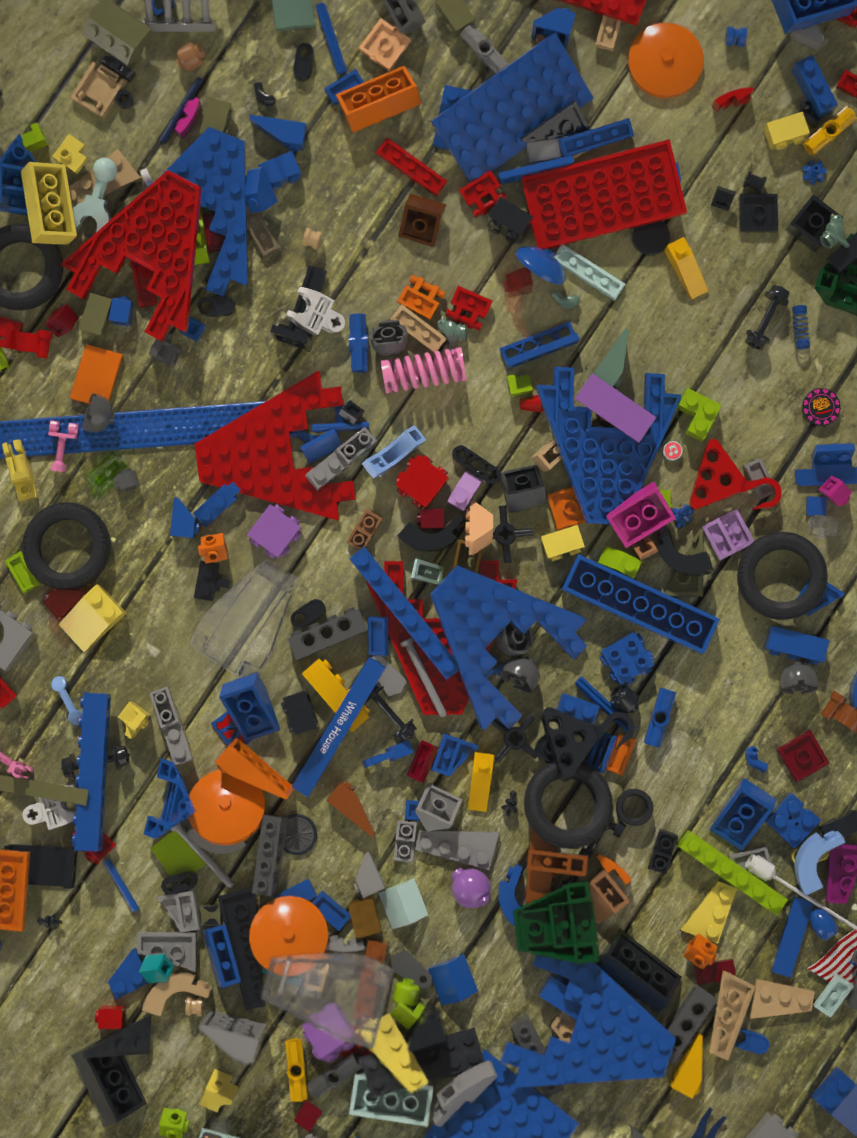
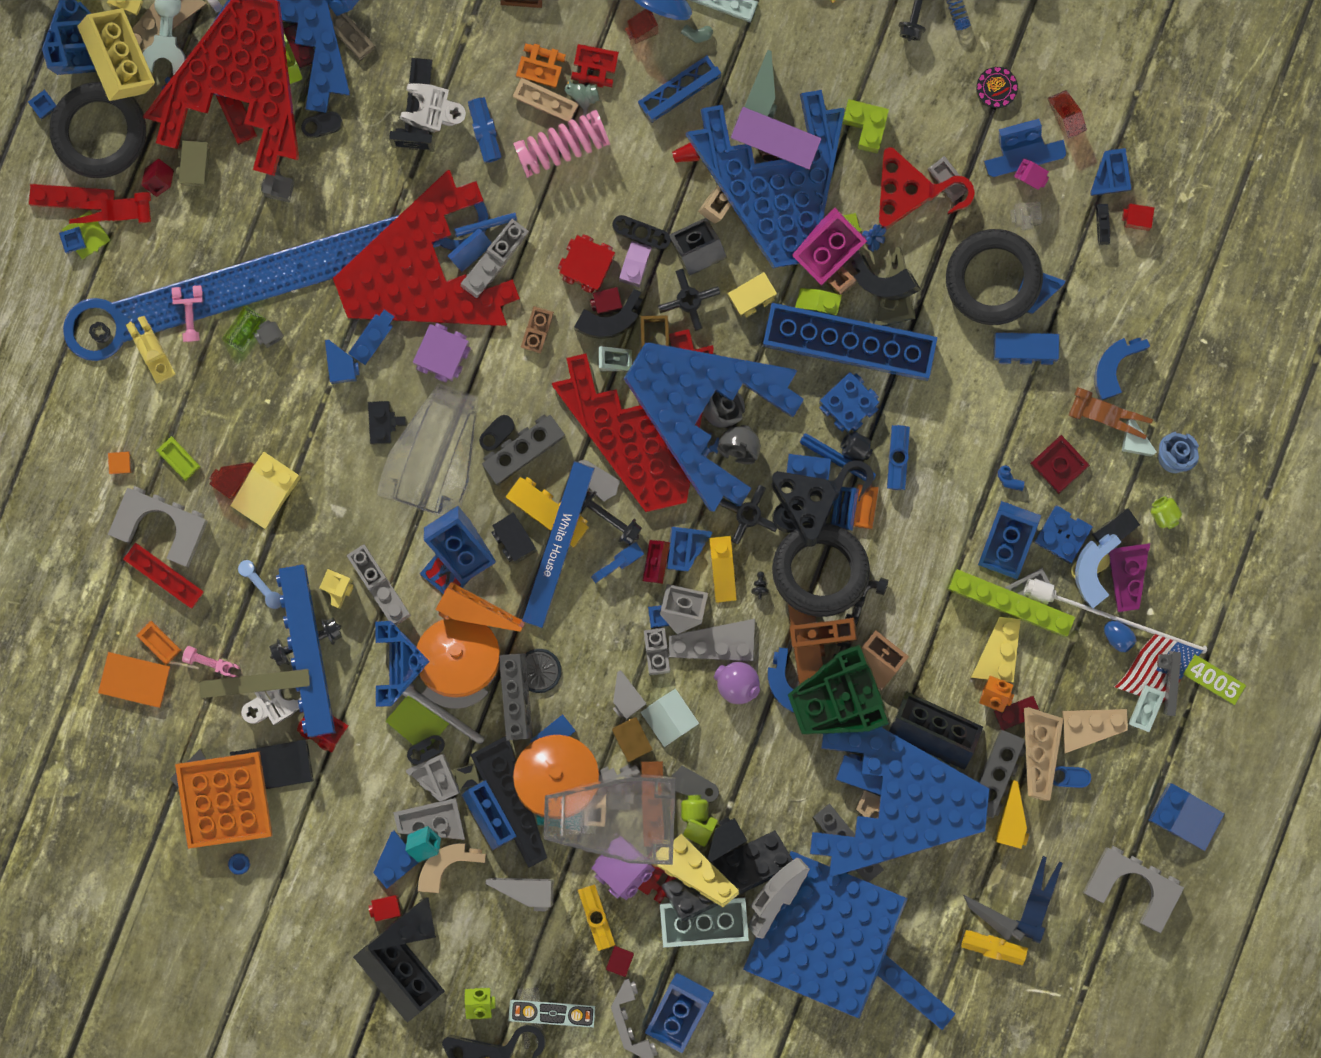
camera: 20 degrees left, 0 degrees up
black tyre [22,502,111,590] -> none
black hair [37,913,62,930] -> none
orange tile [70,344,123,404] -> none
dark grey cylinder [82,393,115,433] -> none
blue bar [103,859,140,912] -> none
blue brick [109,296,134,327] -> none
blue tile [180,316,206,342] -> none
tan wheel [186,996,204,1016] -> none
orange brick [198,533,228,564] -> none
light yellow brick [200,1069,239,1113] -> none
tan wheel [302,228,322,250] -> none
dark grey piece [307,1052,363,1099] -> none
blue tile [312,890,351,931] -> none
dark orange slope [326,781,375,837] -> none
black plate [339,400,365,424] -> none
blue brick [349,547,458,680] -> none
light blue arch [362,425,426,479] -> none
blue tile [368,616,389,656] -> none
dark grey cylinder [369,320,408,357] -> none
light grey bar [400,638,446,718] -> none
blue slope [428,954,478,1005] -> none
light nougat slope [465,501,493,555] -> none
lime panel [507,374,533,398] -> none
orange tile [546,487,586,531] -> none
orange slope [595,853,632,884] -> none
black tyre [616,789,654,826] -> none
black slope [648,828,678,874] -> none
coral tile [663,441,682,461] -> none
lavender slope [702,508,755,560] -> none
blue tile [771,896,813,978] -> none
dark grey cylinder [779,661,819,694] -> none
blue tile [806,496,827,517] -> none

